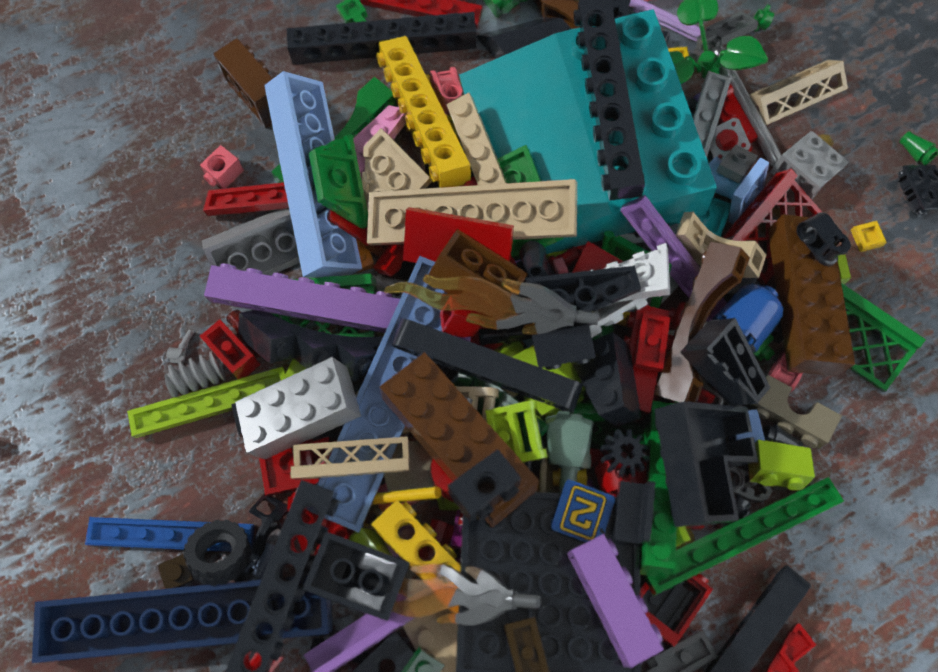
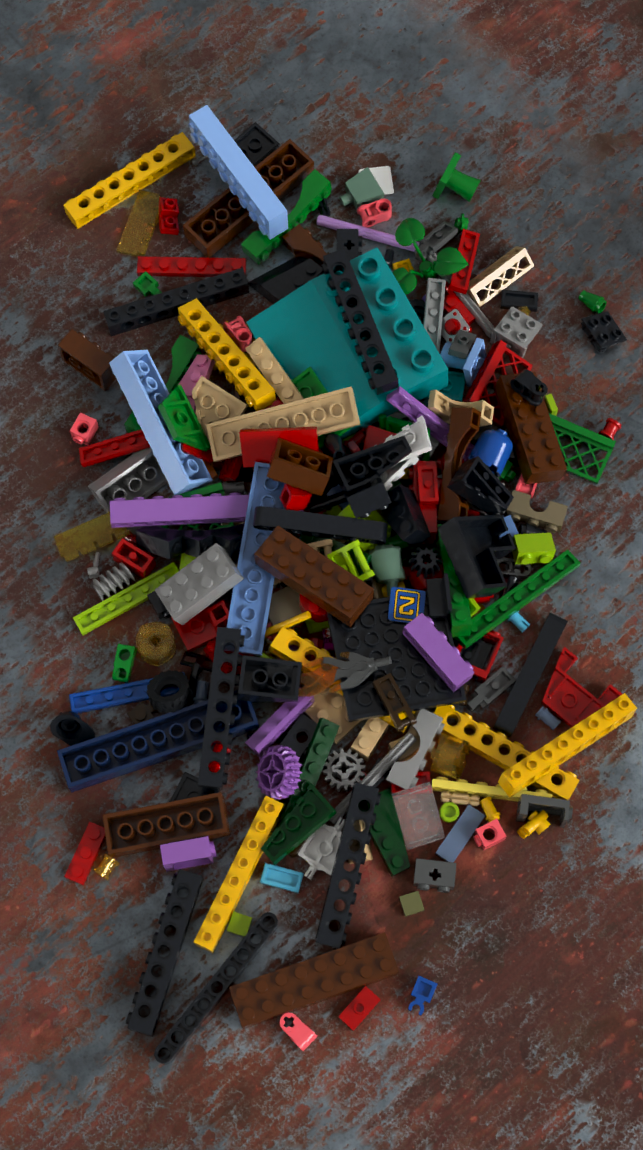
camera: 15 degrees left, 0 degrees up
tan fence [291,437,410,480] -> none
piece [384,274,599,335] -> none
black brick [448,449,521,523] -> none
yellow tile [851,221,887,252] -> none
none -> black piece [50,711,95,746]
none -> clear yellow windscreen [54,512,130,562]
none -> green leg [112,644,137,683]
none -> clear yellow brick [136,622,176,666]
none -> red plate [448,229,480,294]
none -> black tile [500,290,538,312]
none -> medium azure pin [507,611,531,633]
none -> red bush [598,418,621,440]

